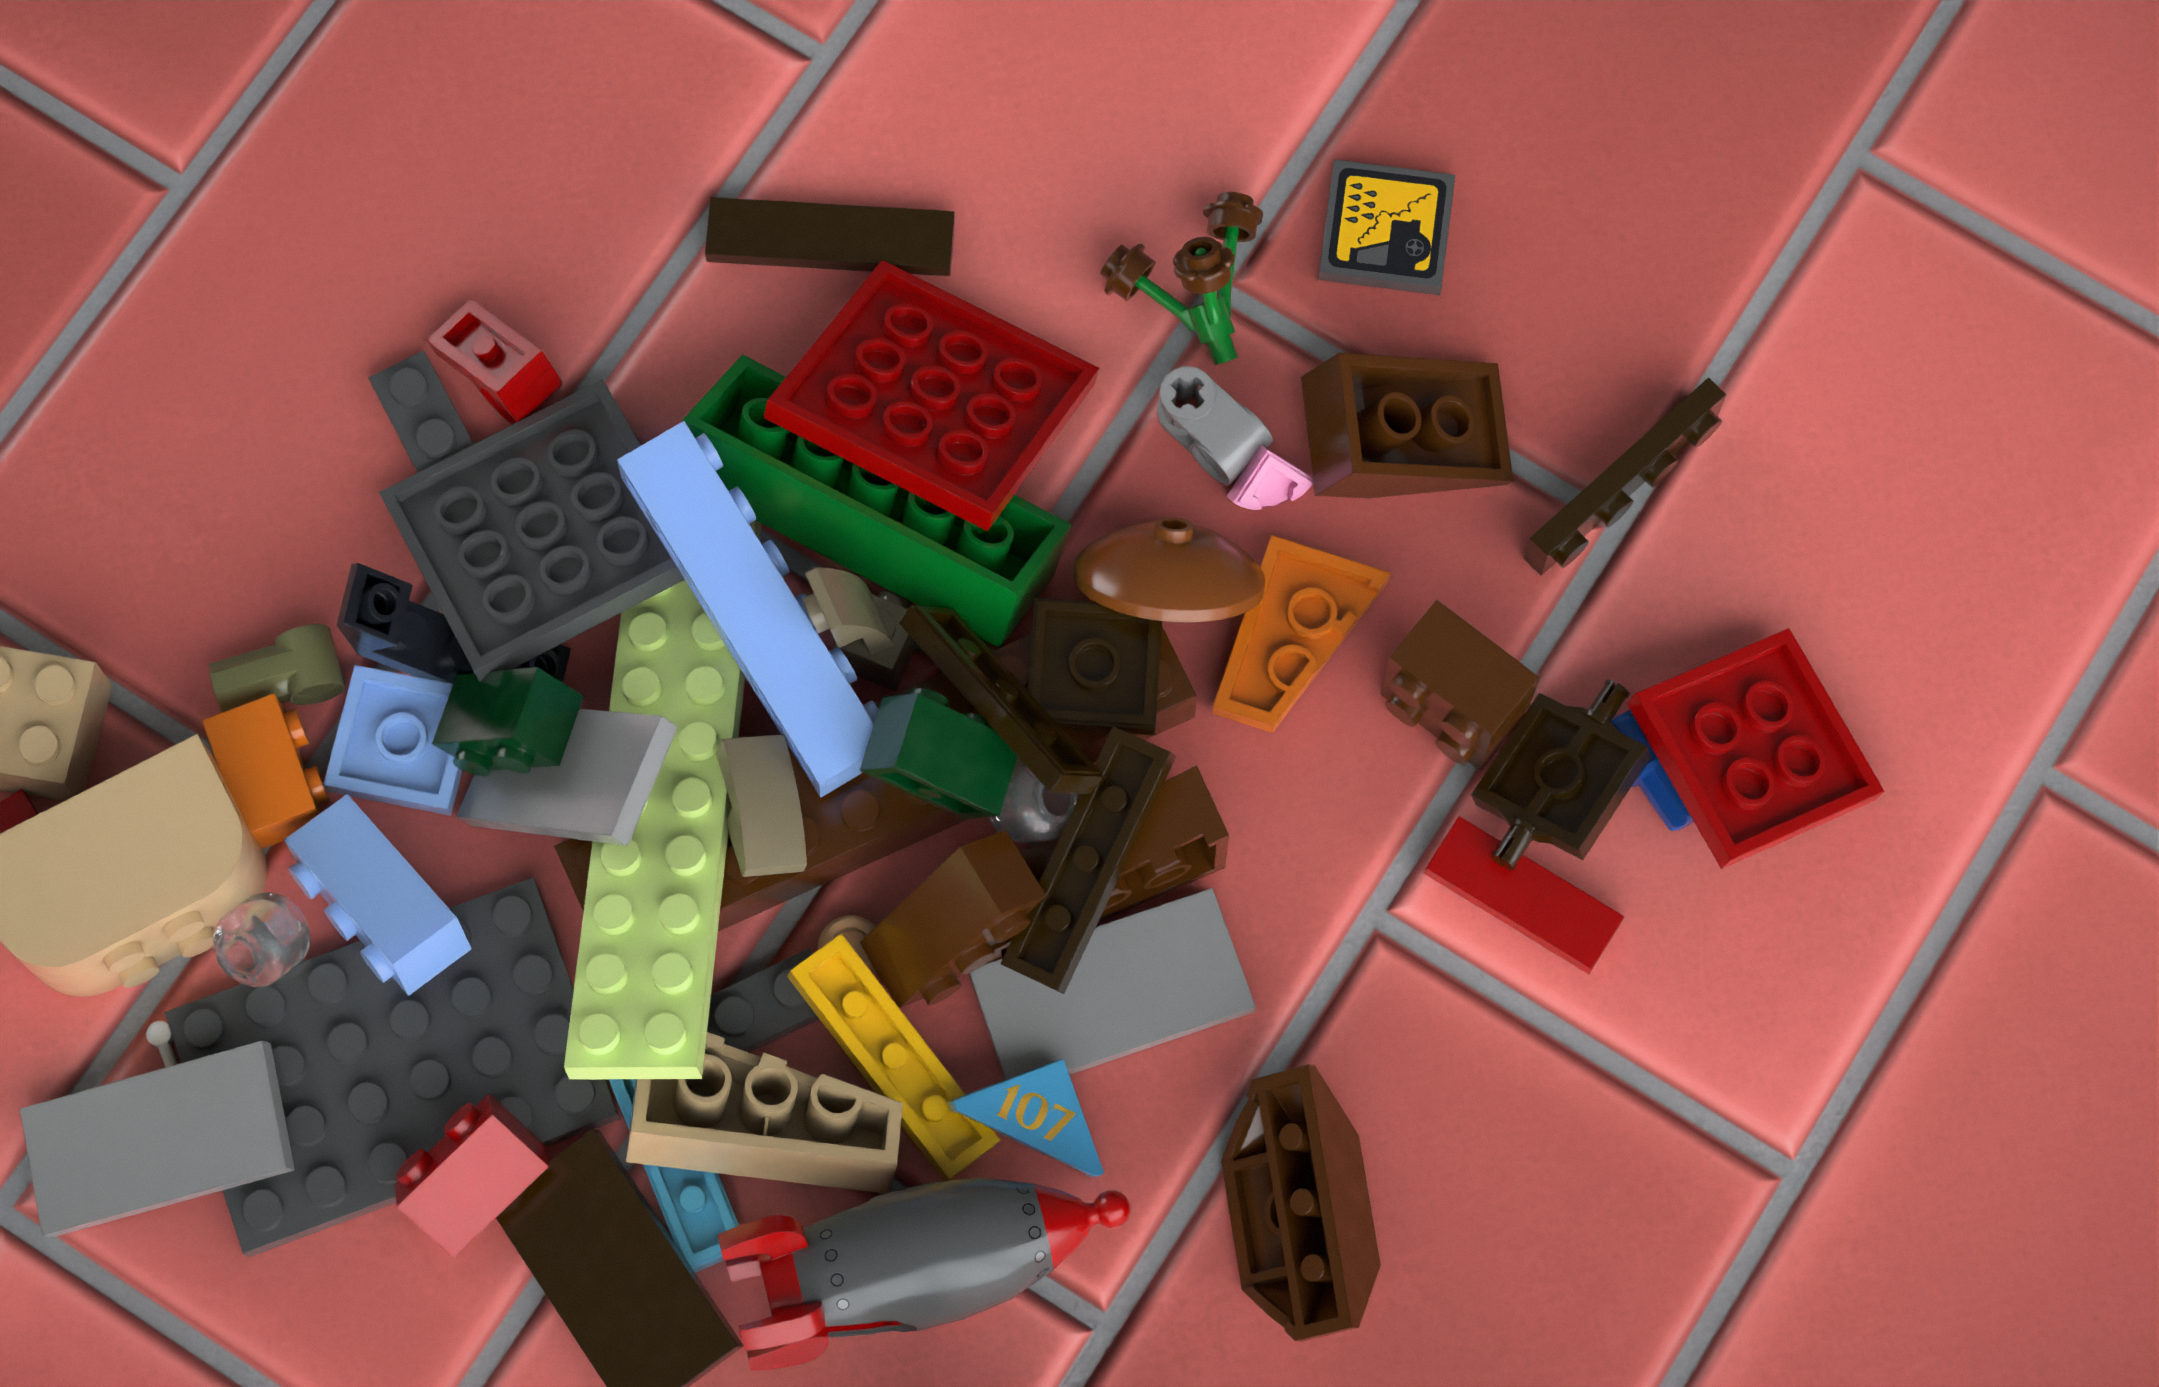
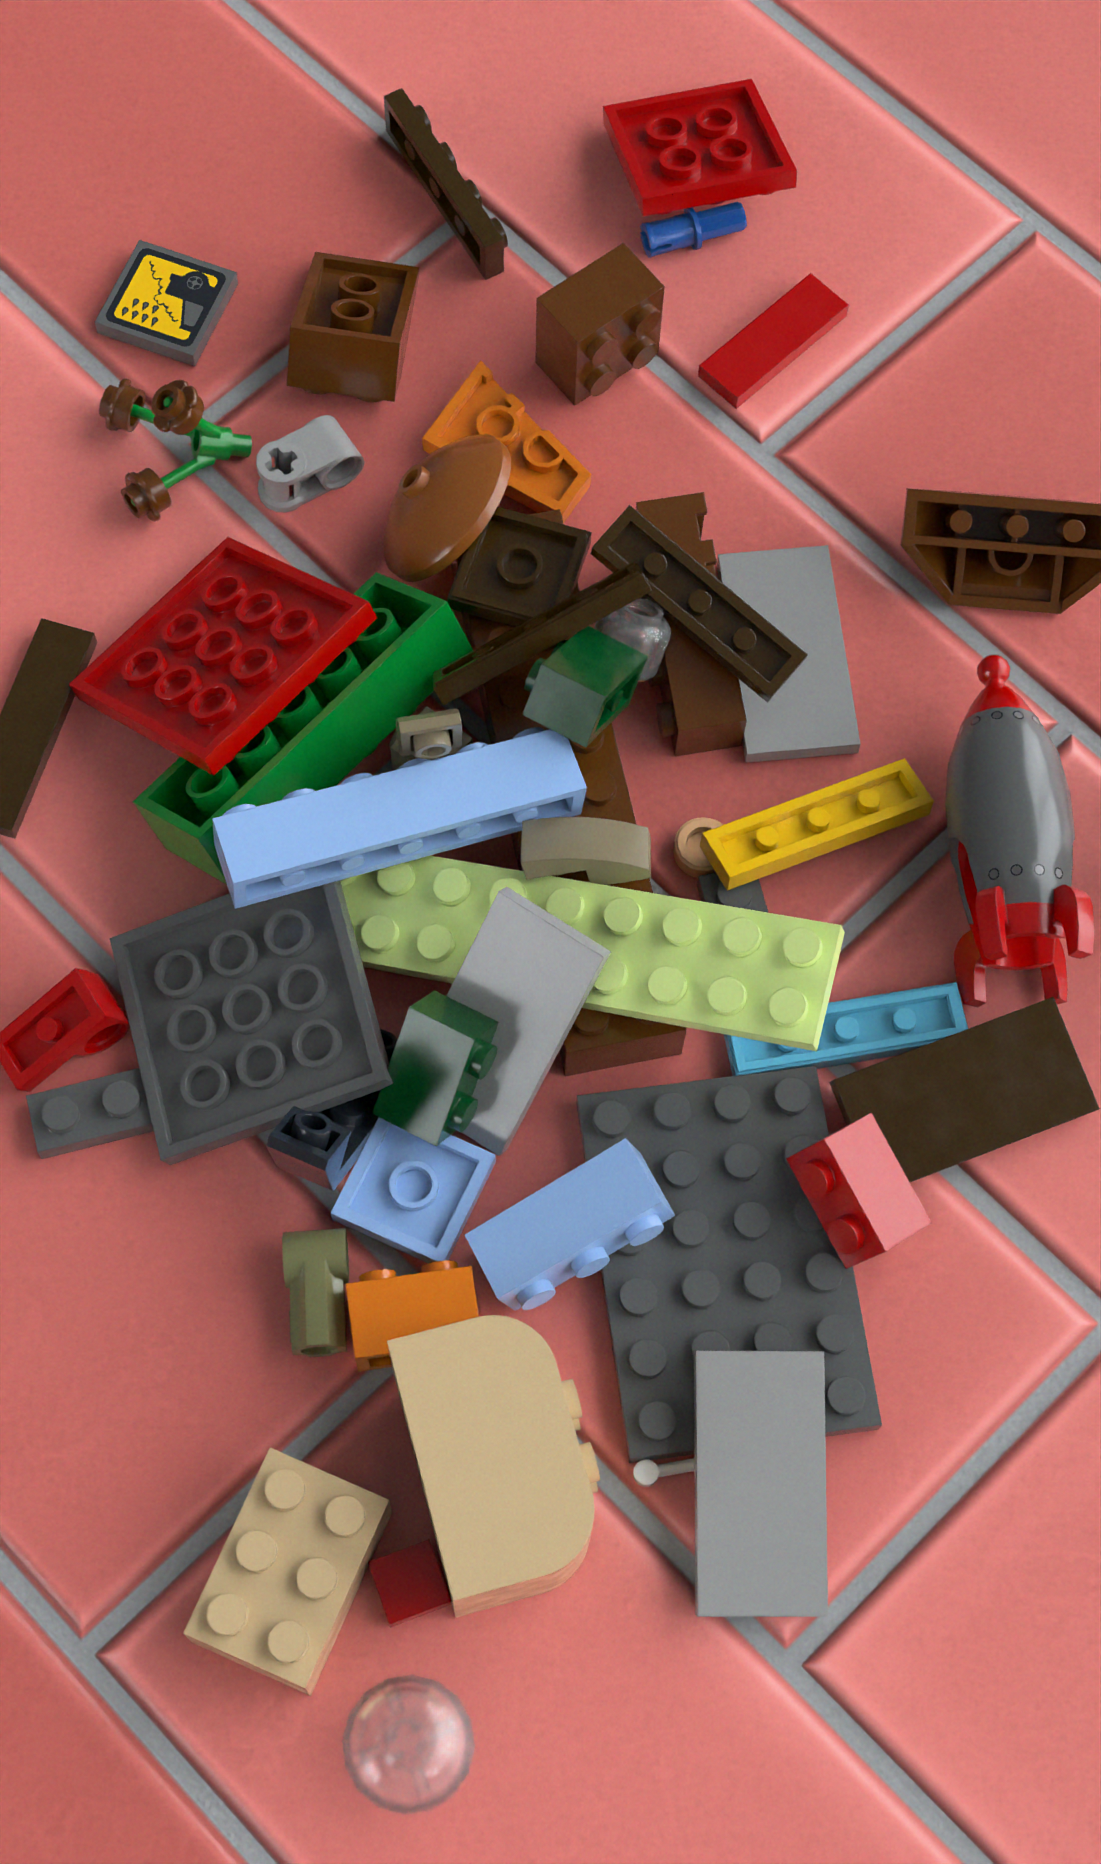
camera: 80 degrees left, 5 degrees down
clear head [213,892,311,988] -> none
tan wedge [626,1032,903,1193] -> none
reddish brown brick [860,830,1046,1008] -> none
dark azure tile [947,1059,1104,1177] -> none
bright pink tile [1227,445,1314,510] -> none
dark brown plate [1471,679,1651,871] -> none

